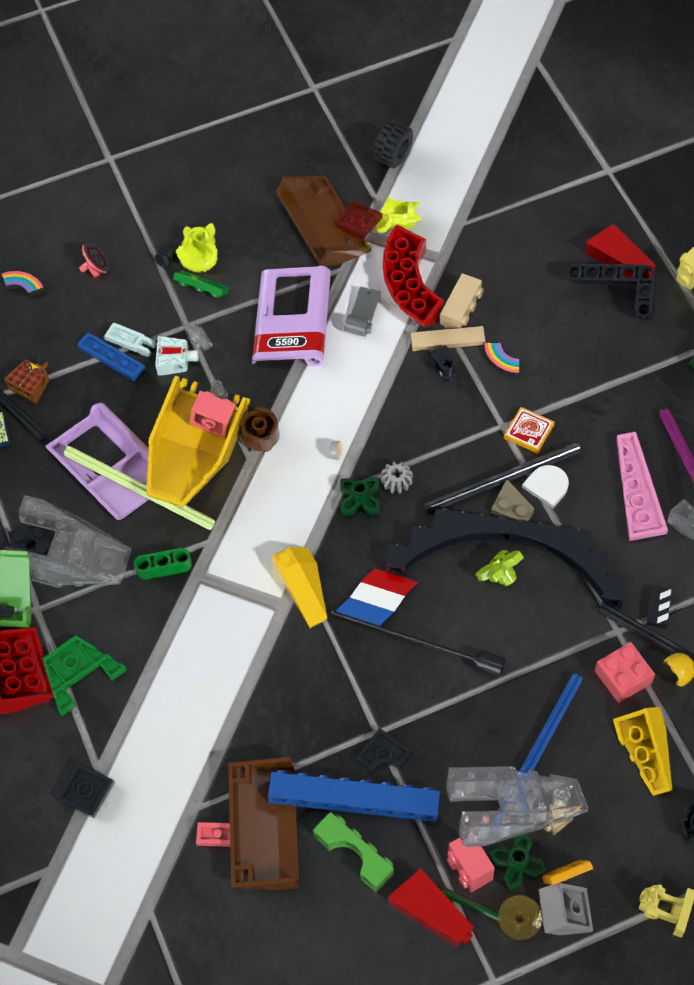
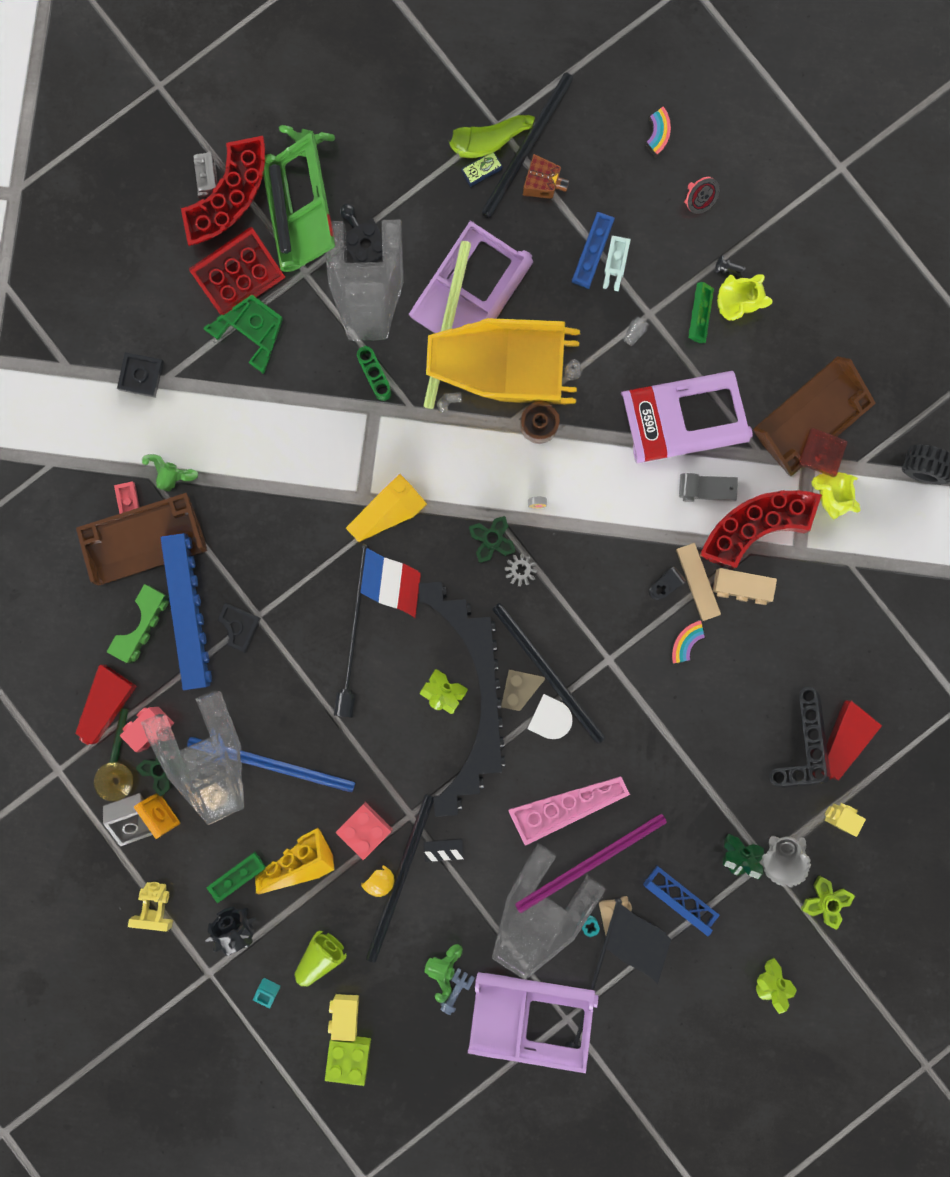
camera: 75 degrees right, 25 degrees up
light aqua torso [156,336,199,375] -> none
coral brick [190,391,235,438] -> none
tile [504,407,555,454] -> none
none -> bright green piece [142,454,198,491]
none -> green plate [206,852,266,904]
none -> clear arm [437,392,462,413]

